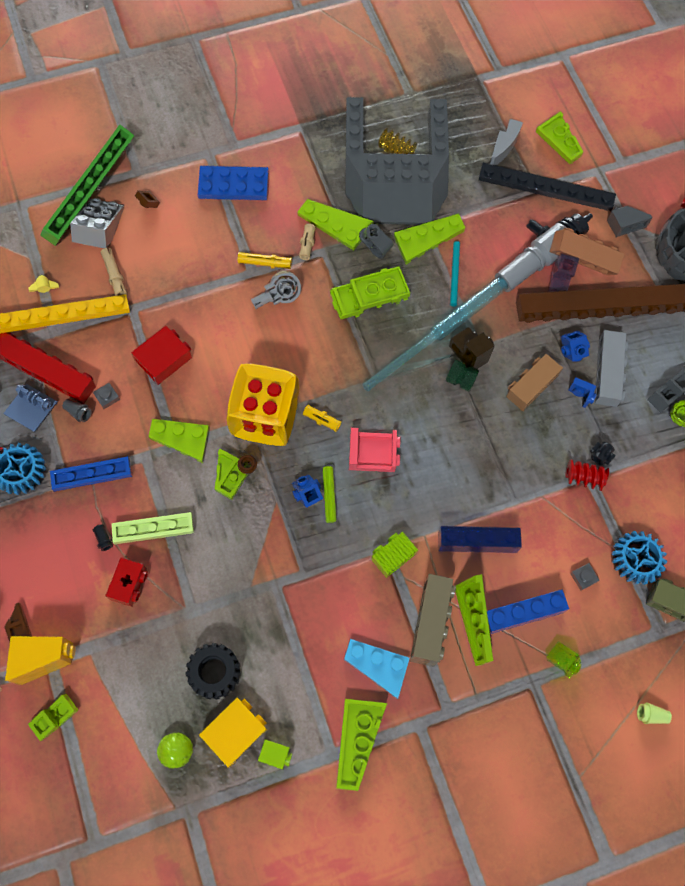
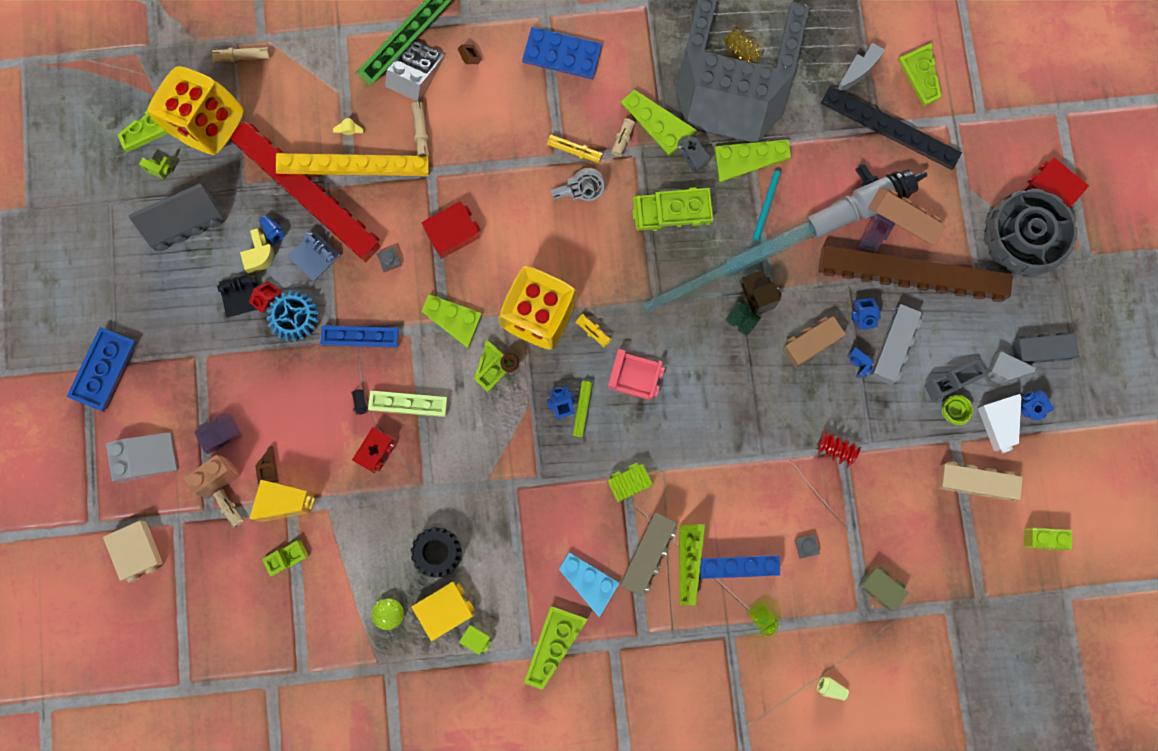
camera: 15 degrees right, 10 degrees up
dark grey cone [62,399,92,422] -> none
clear blue brick [438,526,522,553] -> none
black gear [590,442,616,465] -> none
dark grey slope [607,206,652,237] -> none
dark azure gear [611,531,667,585] -> none

